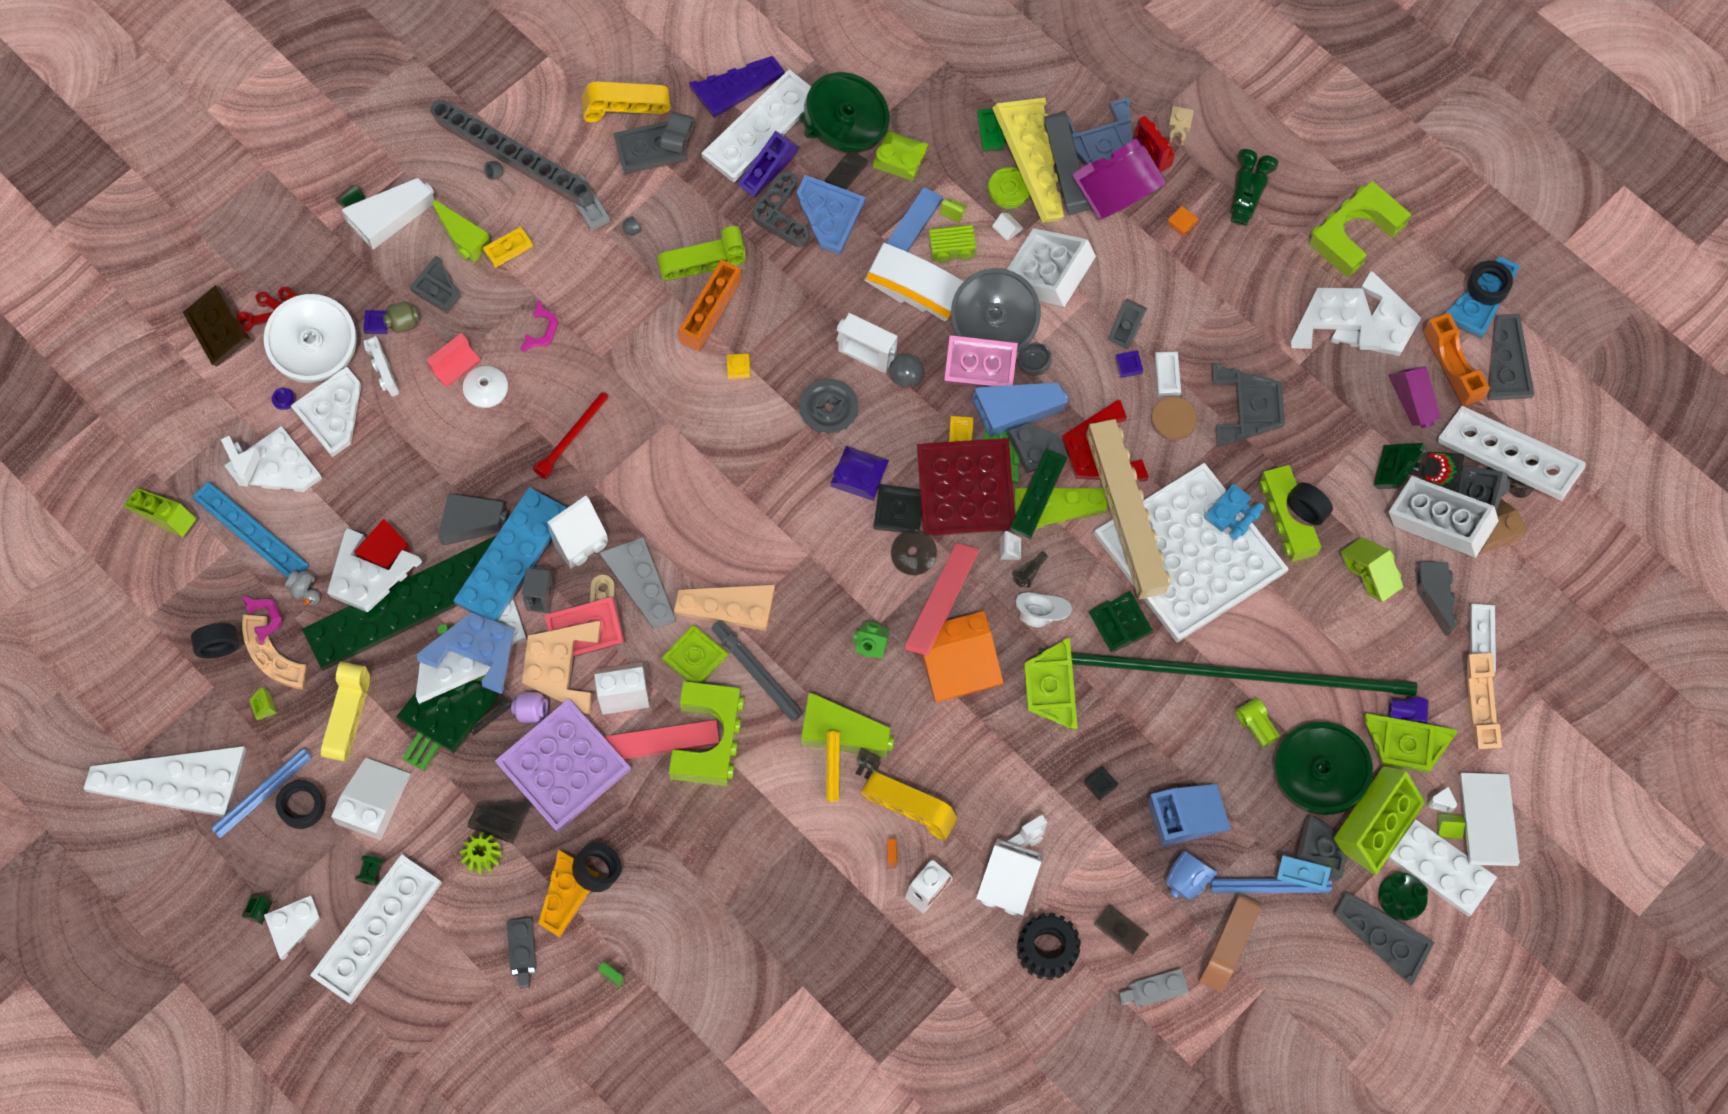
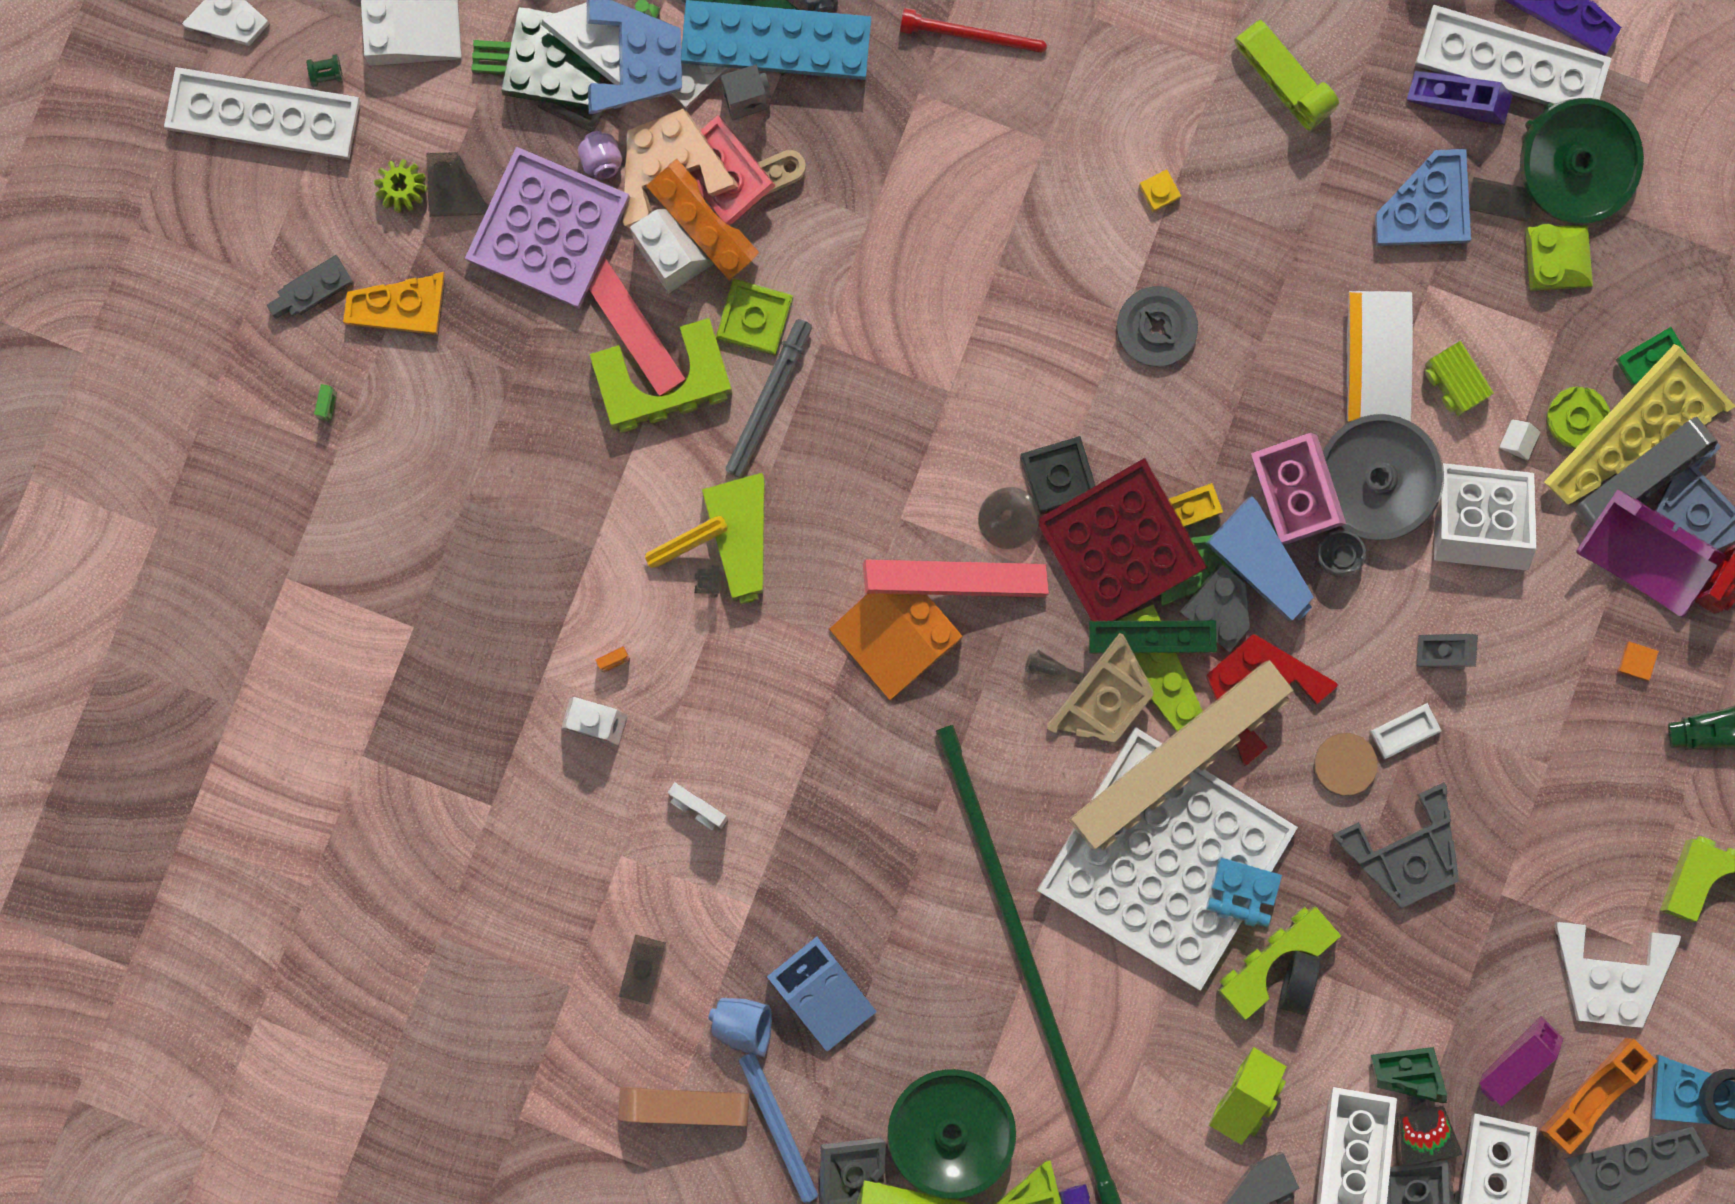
camera: 65 degrees right, 15 degrees up
white slope [547,496,608,569] -> none
black tyre [572,843,622,892] -> none
light grey wing [600,537,675,630] -> none
light nougat wing [674,585,775,631] -> none
orange brick [678,259,742,352] -> none
dark grey beam [753,171,809,247] -> none
dark purple slope [831,446,889,501] -> none
white window [836,313,898,374] -> none
bright green brick [853,622,890,659] -> none
yellow beam [860,772,958,841] -> none
medium blue tile [886,187,943,252] -> none
dark grey hair [888,353,925,388] -> none
lime slope [940,198,968,223] -> none
white brick [976,838,1044,915] -> none
white slope [1000,531,1021,560] -> none
white piece [1016,592,1072,628] -> none
black tyre [1017,913,1081,980] -> none
lime wing [1024,638,1078,730] -> none
pearl dark grey tile [1084,766,1118,801] -> none
dark green slope [1089,591,1154,652] -> none
dark purple plate [1115,350,1143,378] -> none
light grey hinge [1118,969,1189,1008] -> none
lime piece [1236,697,1280,748] -> none
dark azure plate [1277,854,1331,891] -> none
white wing [1291,288,1381,350] -> none
none -> orange arch [646,158,759,280]
none -> tan wing [1047,633,1153,742]

